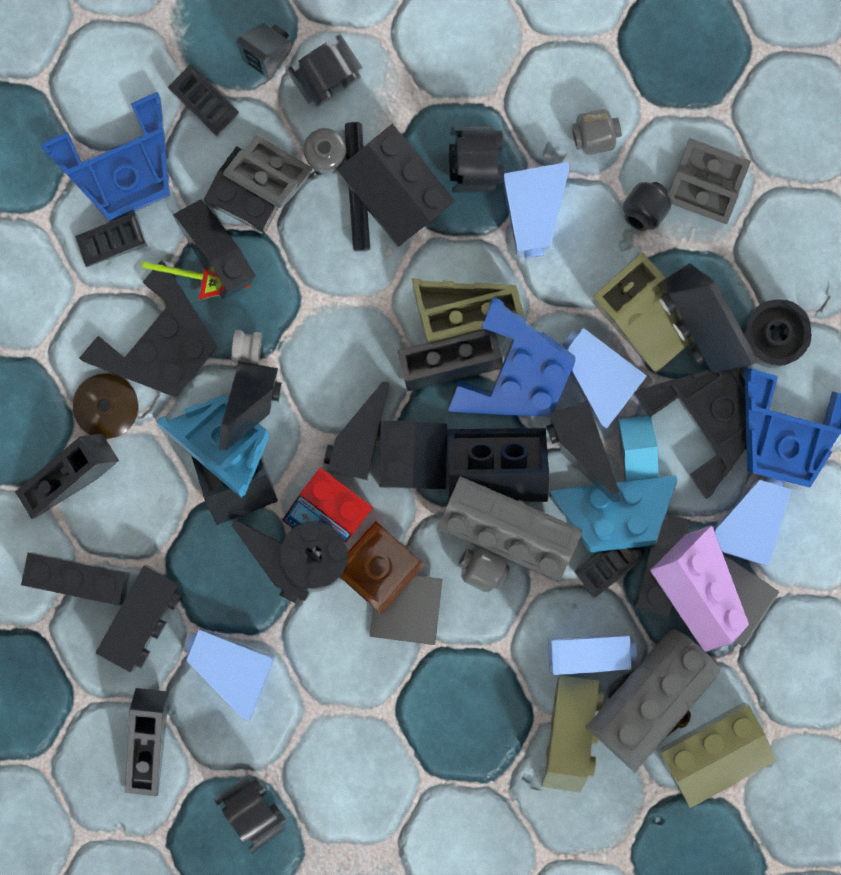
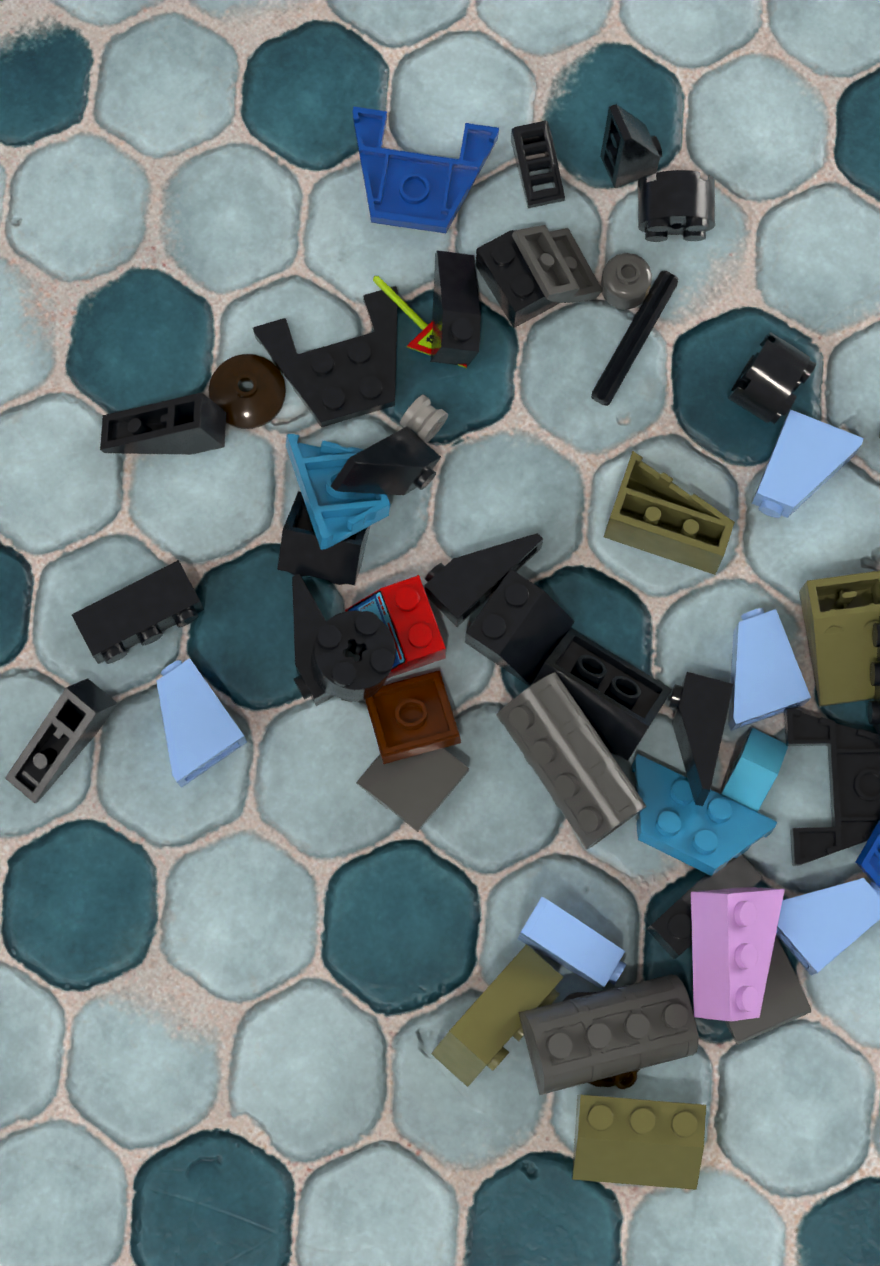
camera: 35 degrees right, 10 degrees down
black brick [21,552,130,606] -> none
black slope [75,213,148,268] -> none
black brick [213,776,287,854] -> none
black slope [336,123,455,247] -> none
black brick [397,329,503,391] -> none
blue wing [448,297,576,417] -> none
dark grey head [458,546,510,592] -> none
black slope [573,547,646,598] -> none

